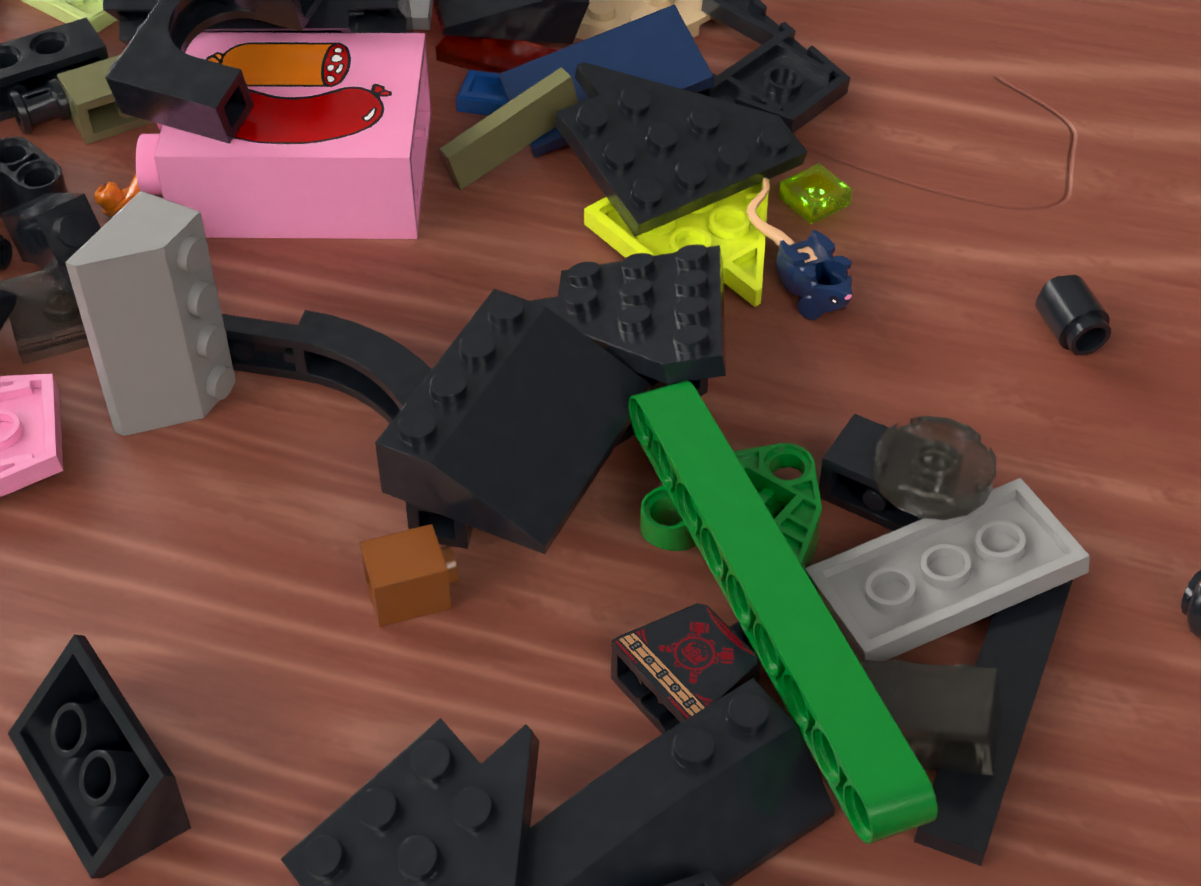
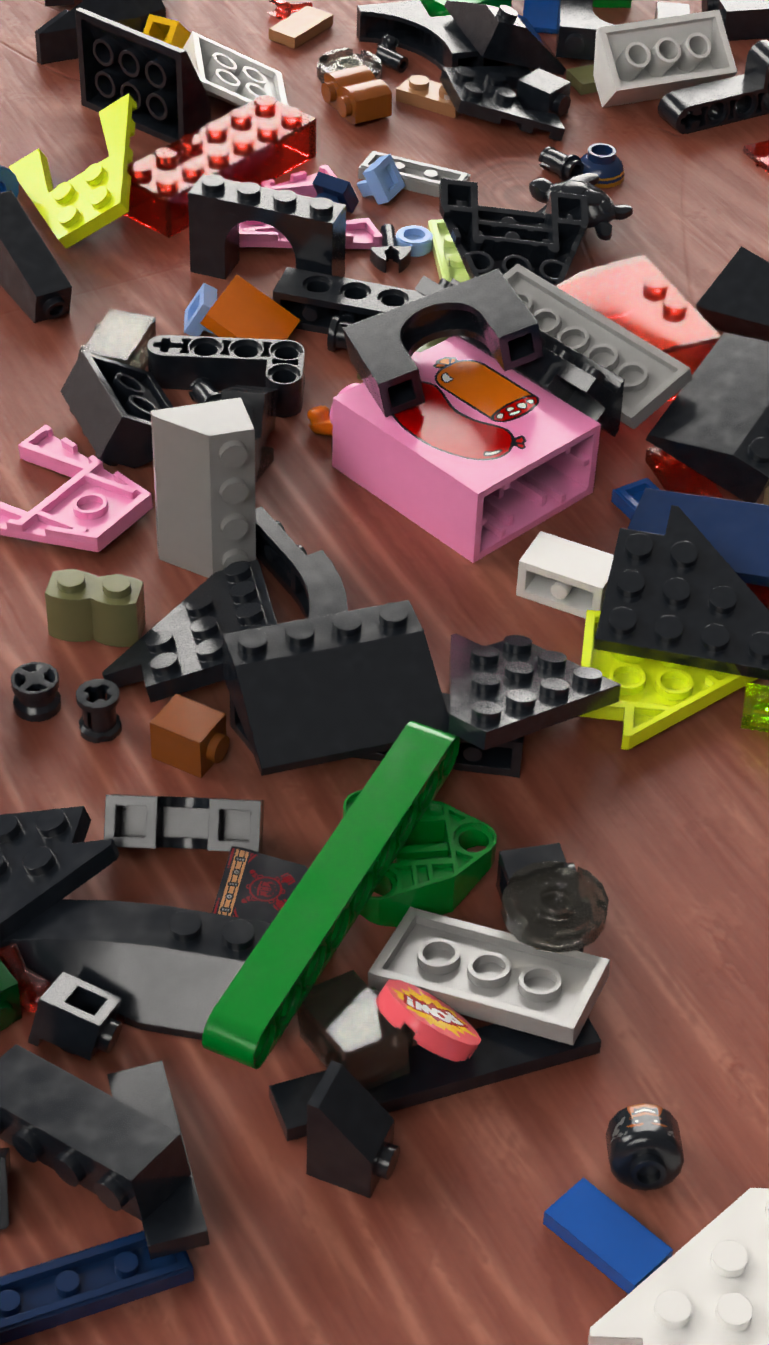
camera: 45 degrees right, 5 degrees down
olive tile [439,67,579,190] -> none
dark blue animal [747,178,853,320] -> none
none -> black wheel [11,662,61,722]
none -> olive brick [45,569,146,647]
none -> black bush [76,679,122,743]
none -> black wing [102,559,278,703]
none -> arch [104,794,264,853]
none -> black slope [306,1061,400,1198]
none -> coral tile [376,979,481,1062]
none -> white brick [516,531,614,619]

